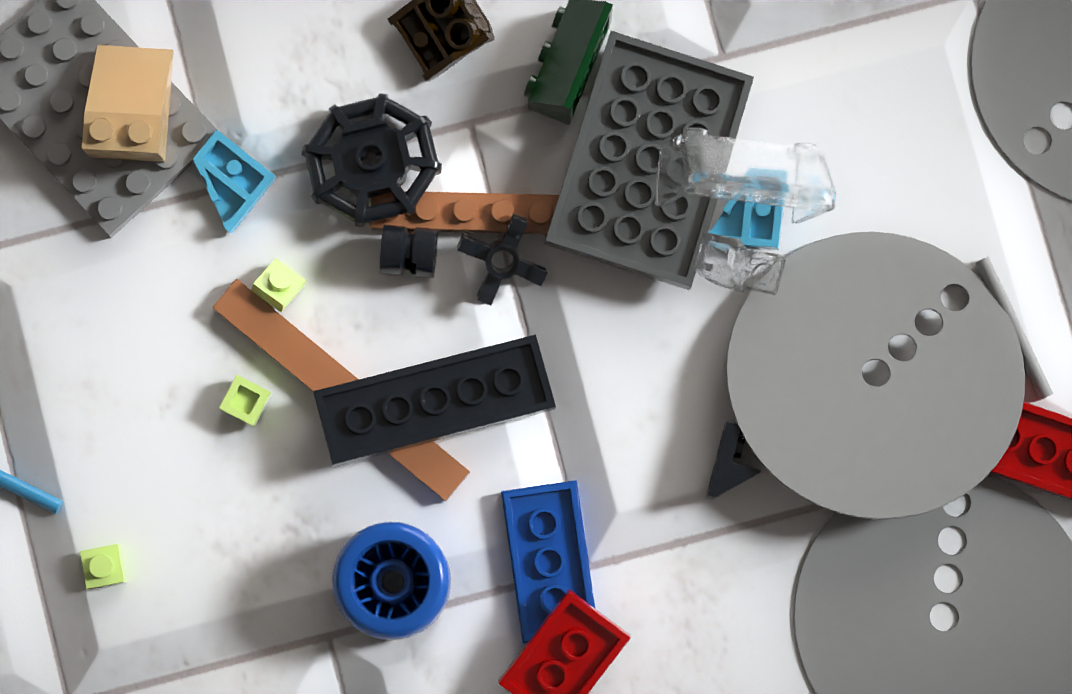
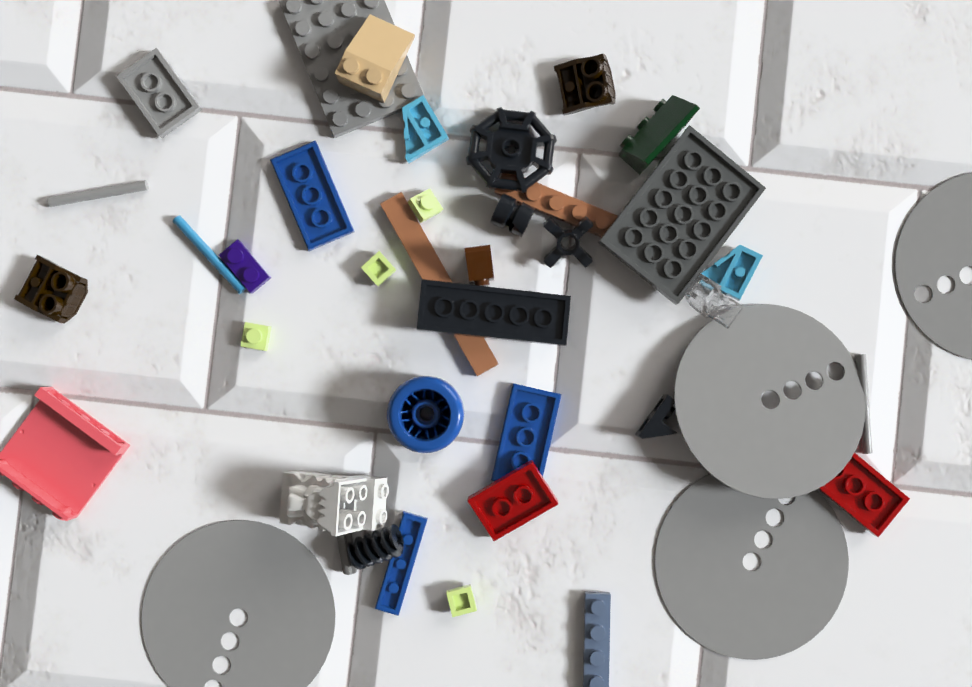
camera: 20 degrees right, 5 degrees up
clear windscreen [655,128,836,224] -> none
none -> dark purple plate [219,239,271,294]
none -> blue tile [270,141,355,251]
none -> reddish brown slope [465,245,494,286]

